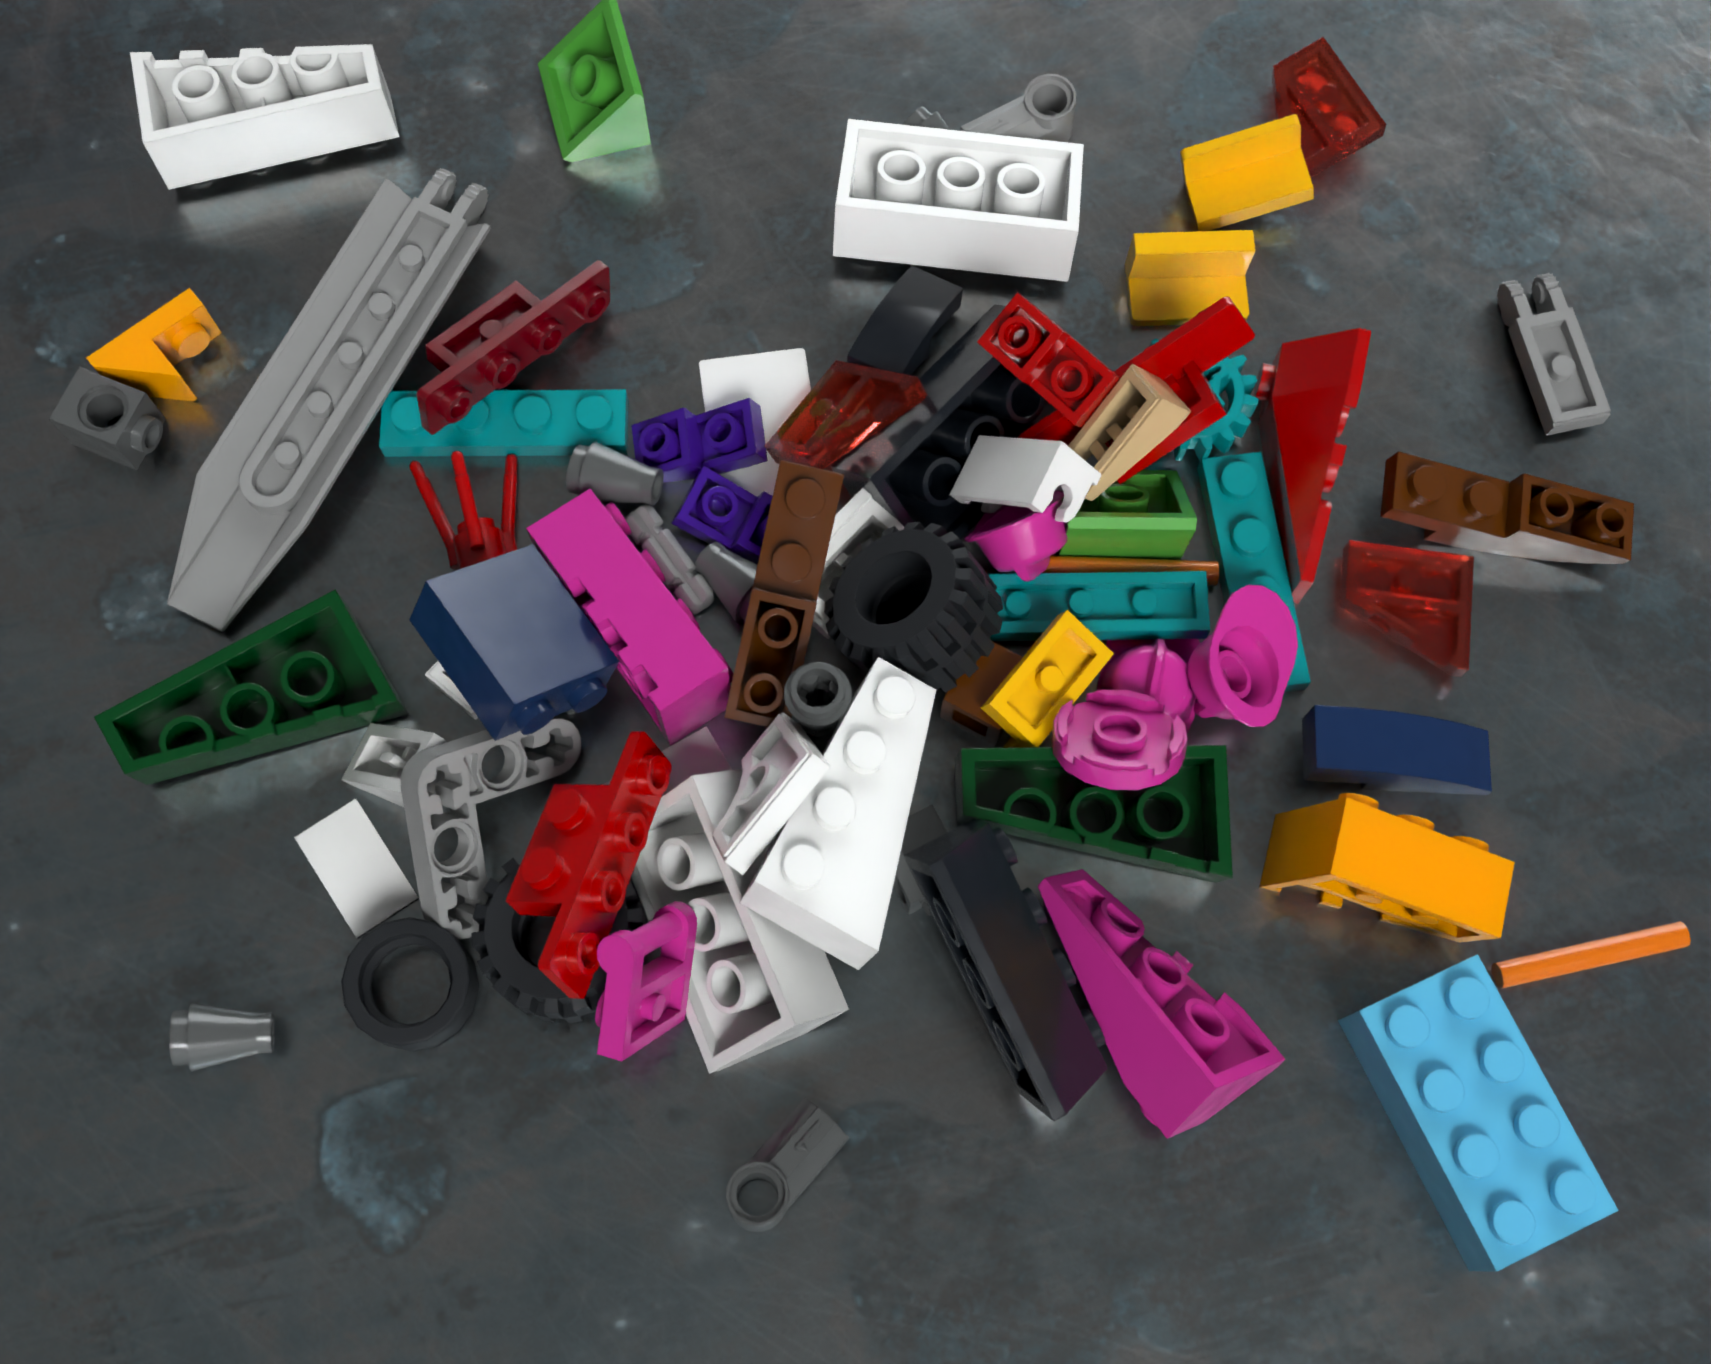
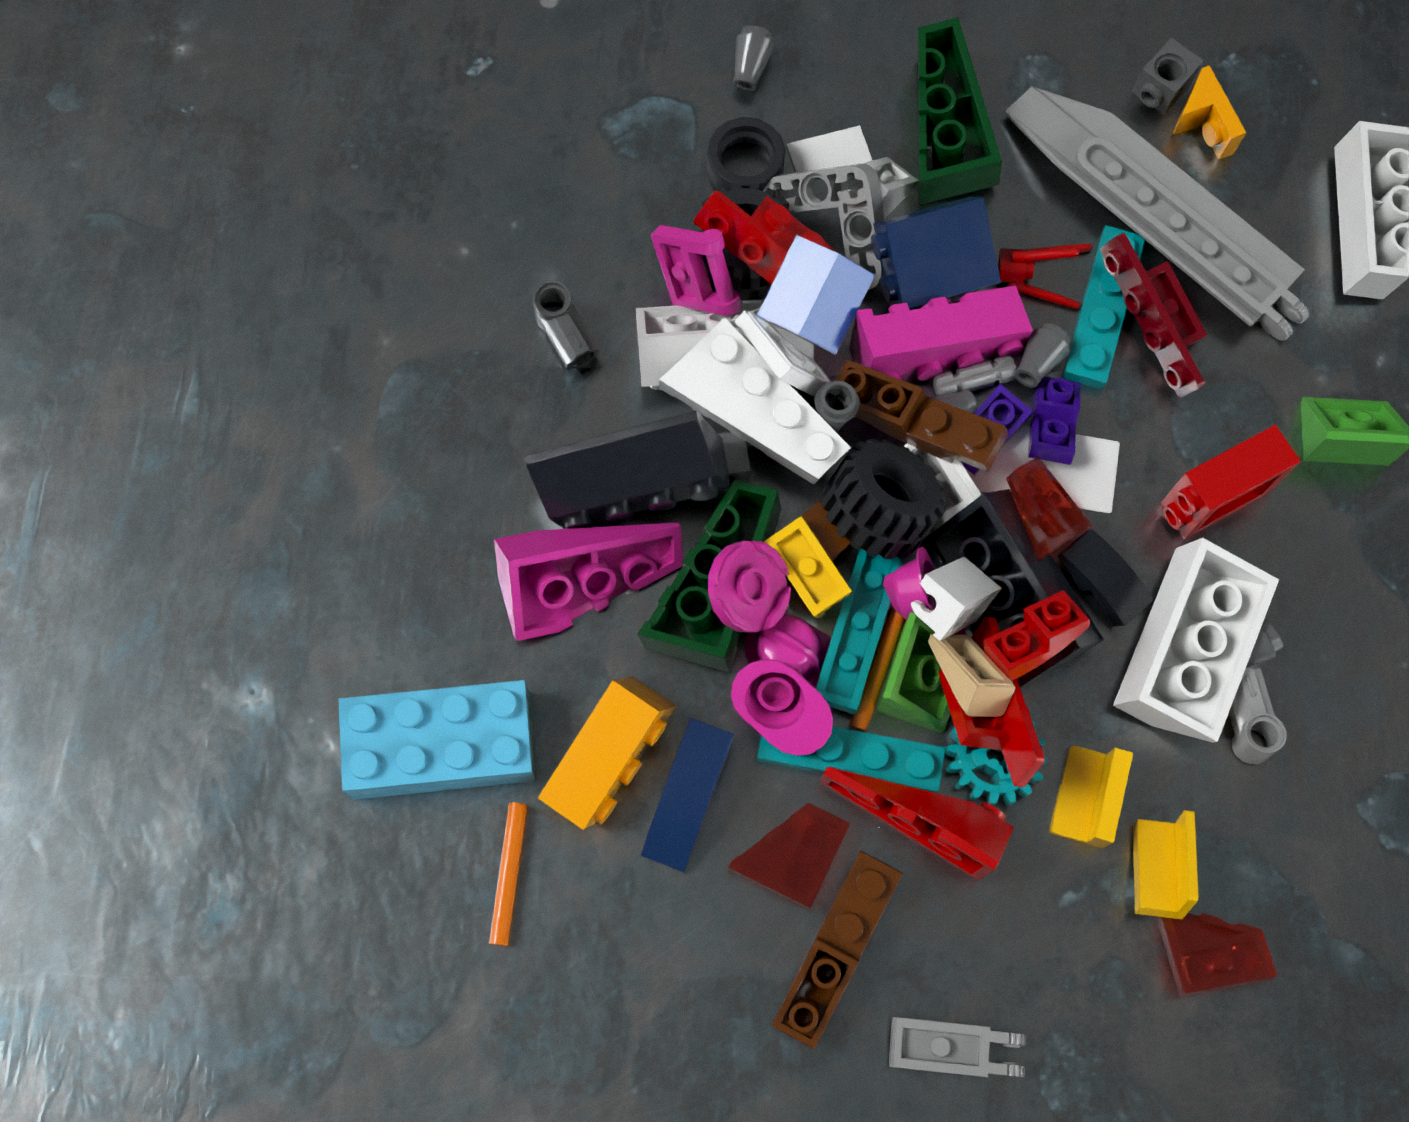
camera: 110 degrees right, 0 degrees up
none -> slope [757,235,875,355]
none -> red window [1161,424,1301,539]

